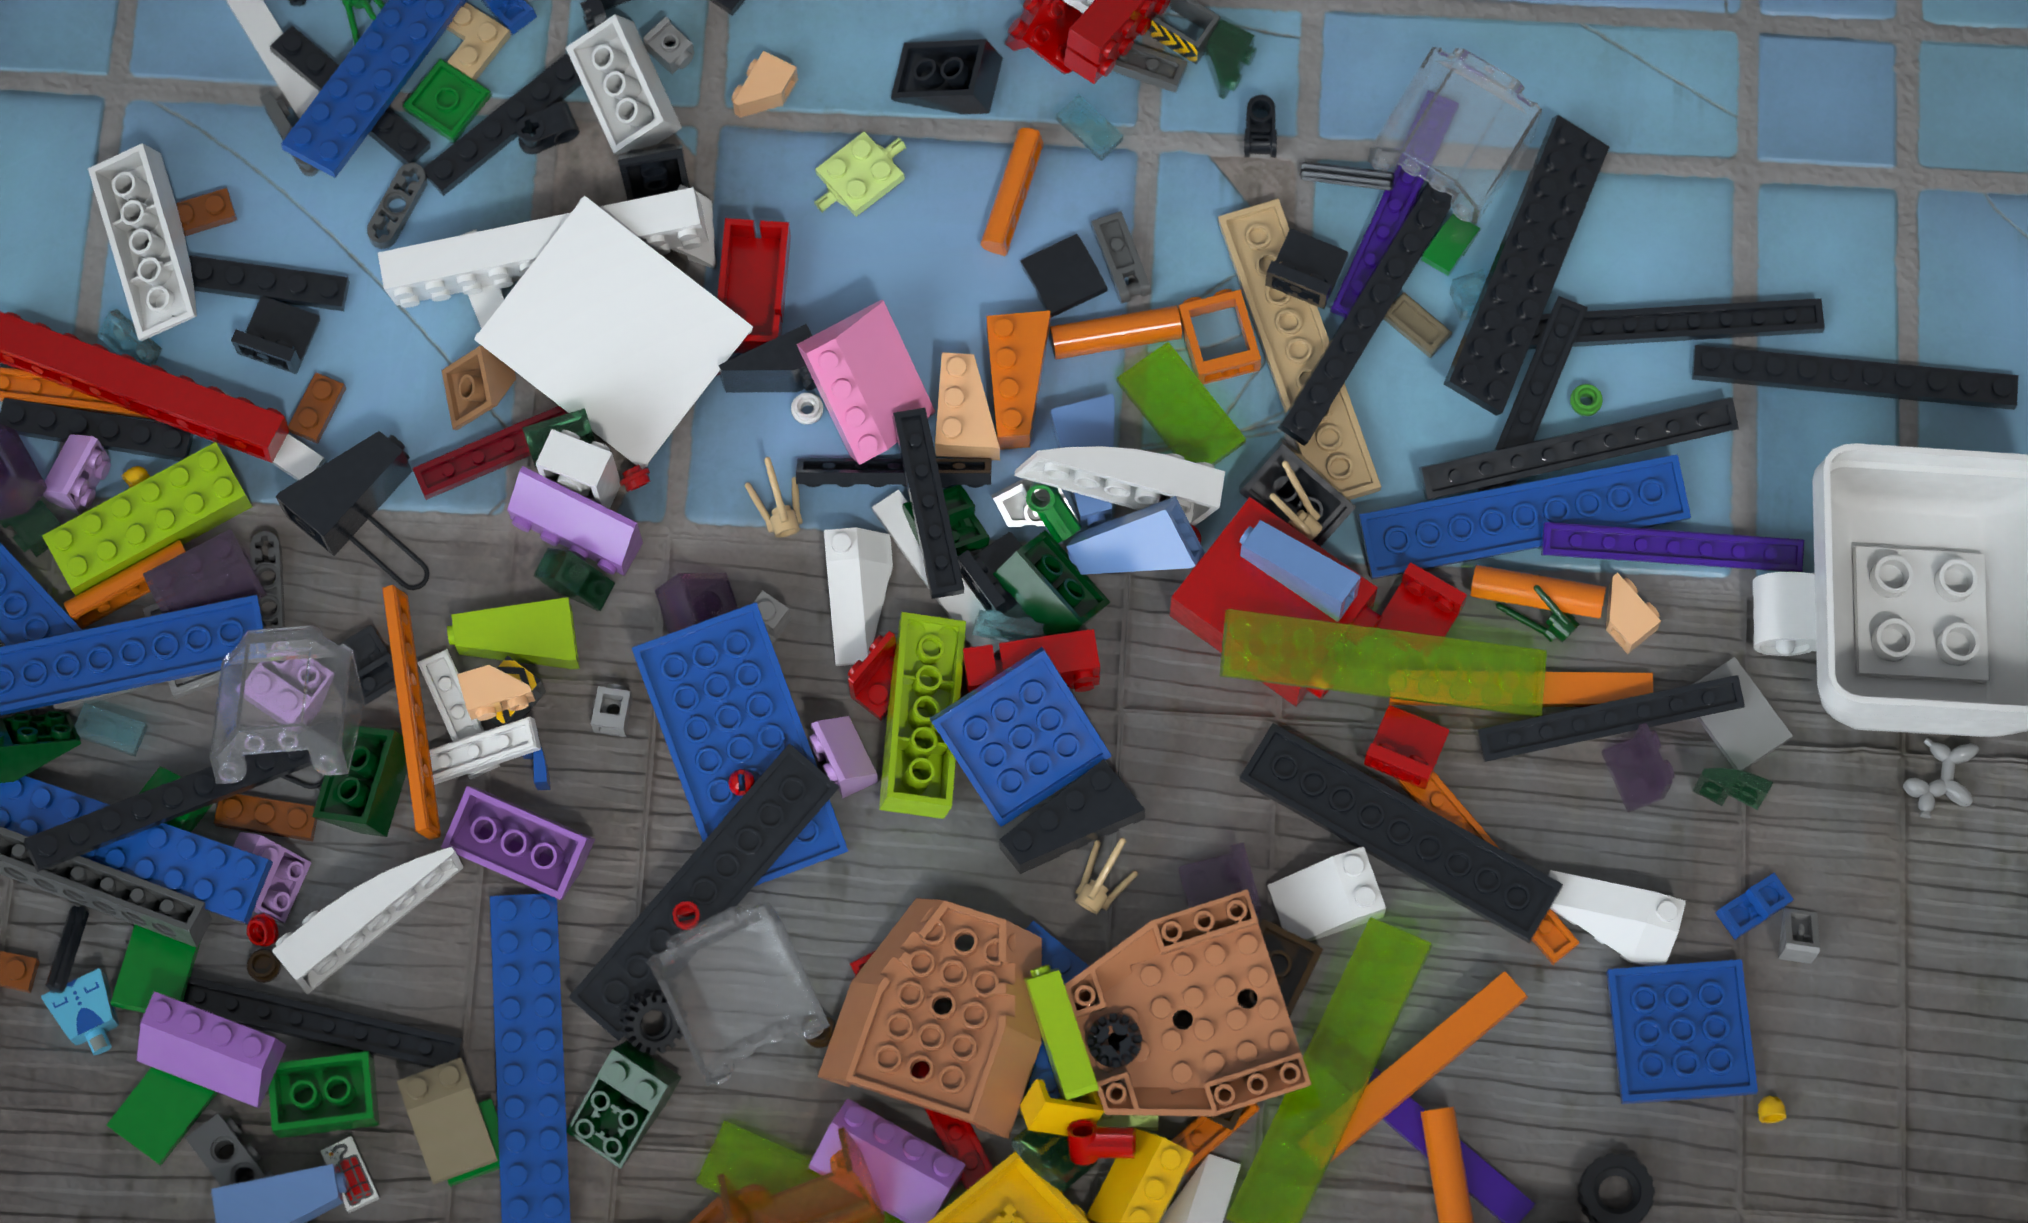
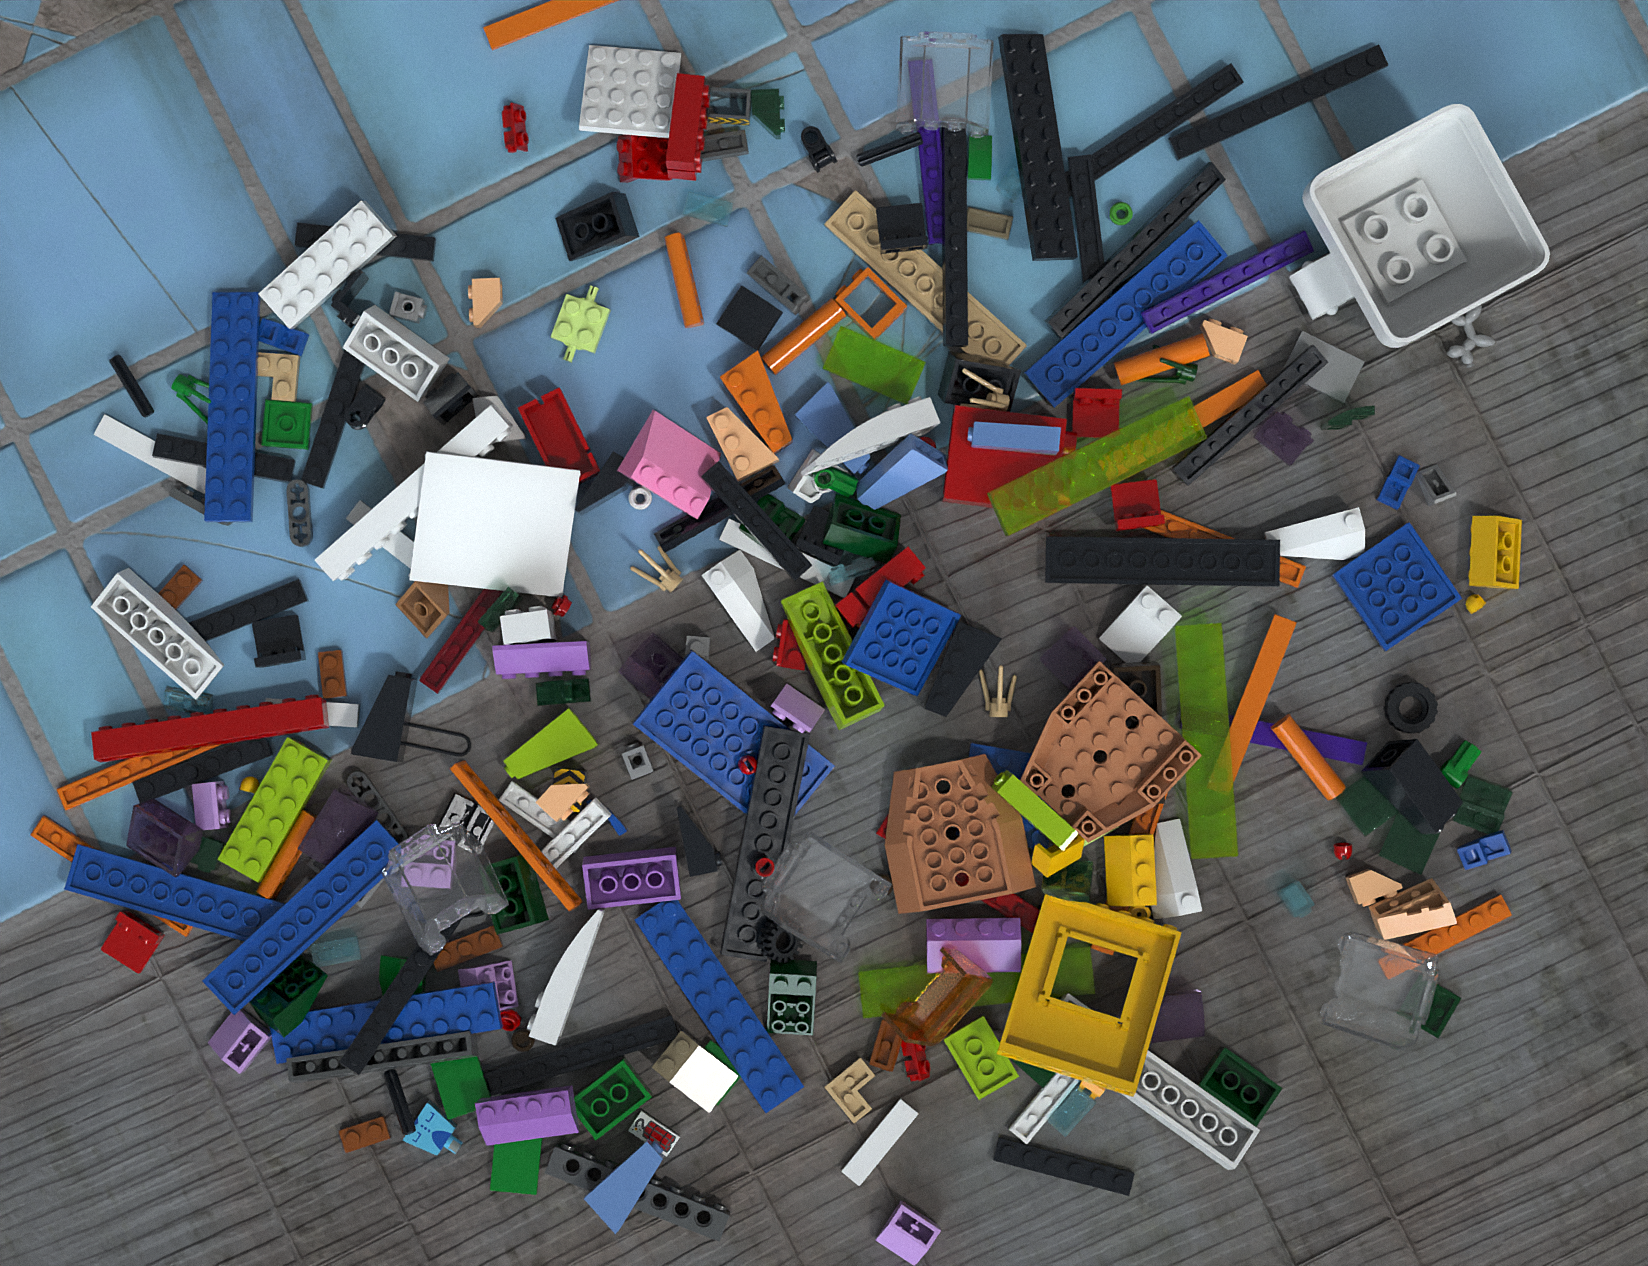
camera: 35 degrees left, 15 degrees up
red piece [1067,1119,1136,1165] -> none
black gear [1088,1013,1142,1068] -> none
none -> black slope [677,805,722,877]
none -> yellow slope [1468,516,1522,589]

